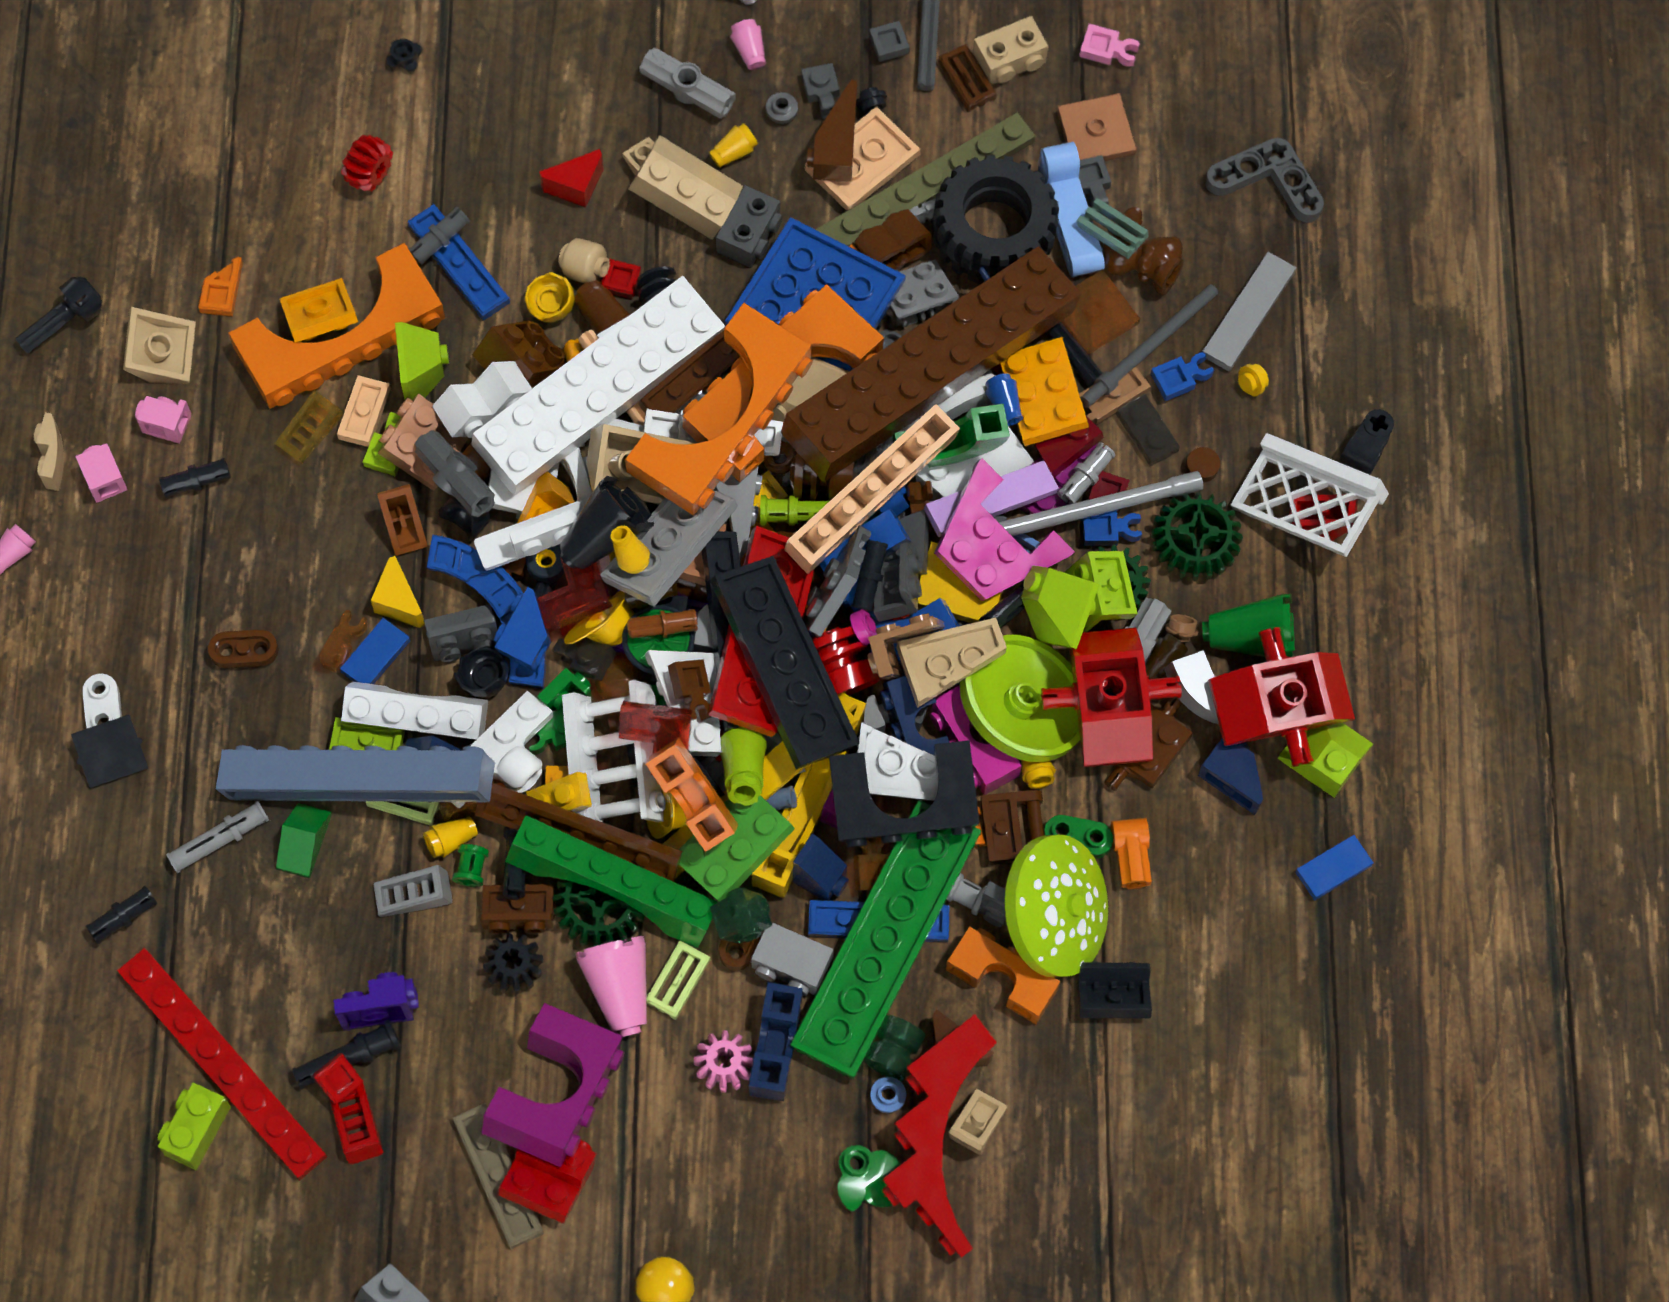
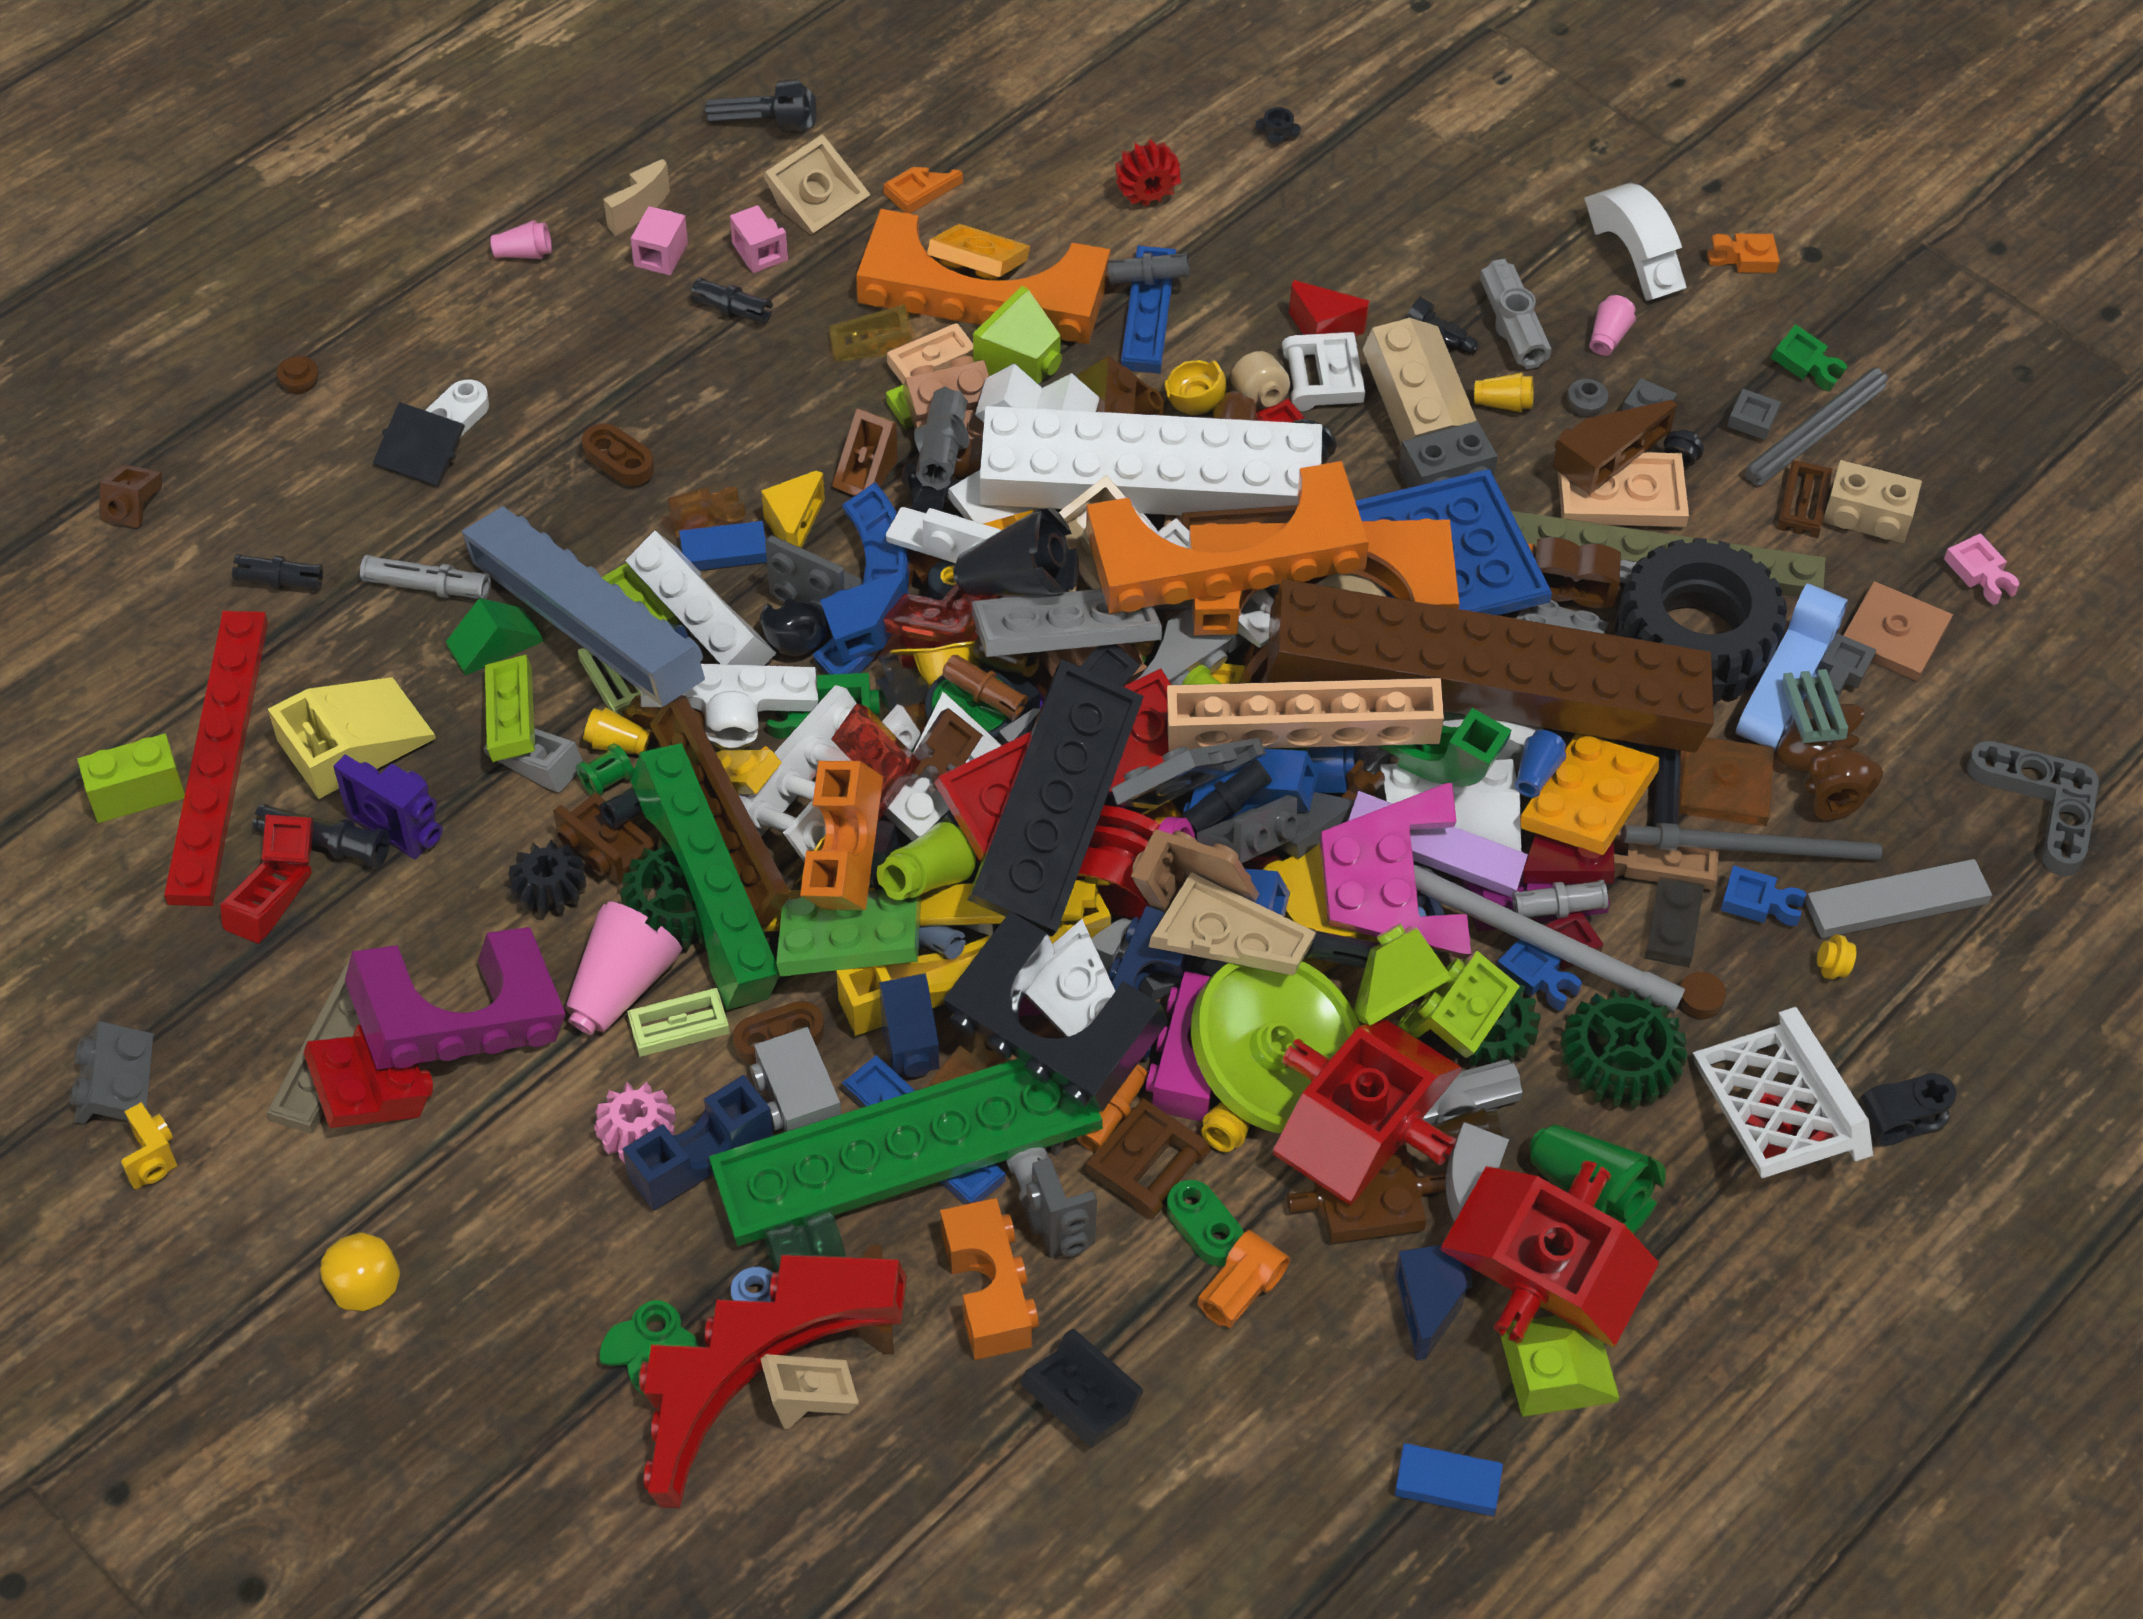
camera: 45 degrees right, 15 degrees down
yellow cone [610,525,650,574] -> none
clear green brick [710,888,773,944] -> none
lime dish [1005,834,1108,977] -> none
medium nougat plate [1166,614,1199,642] -> none
none -> light yellow slope [268,677,436,799]
none -> lime plate [485,654,535,762]
none -> white plate [1282,332,1365,411]
none -> black piece [1405,297,1479,354]

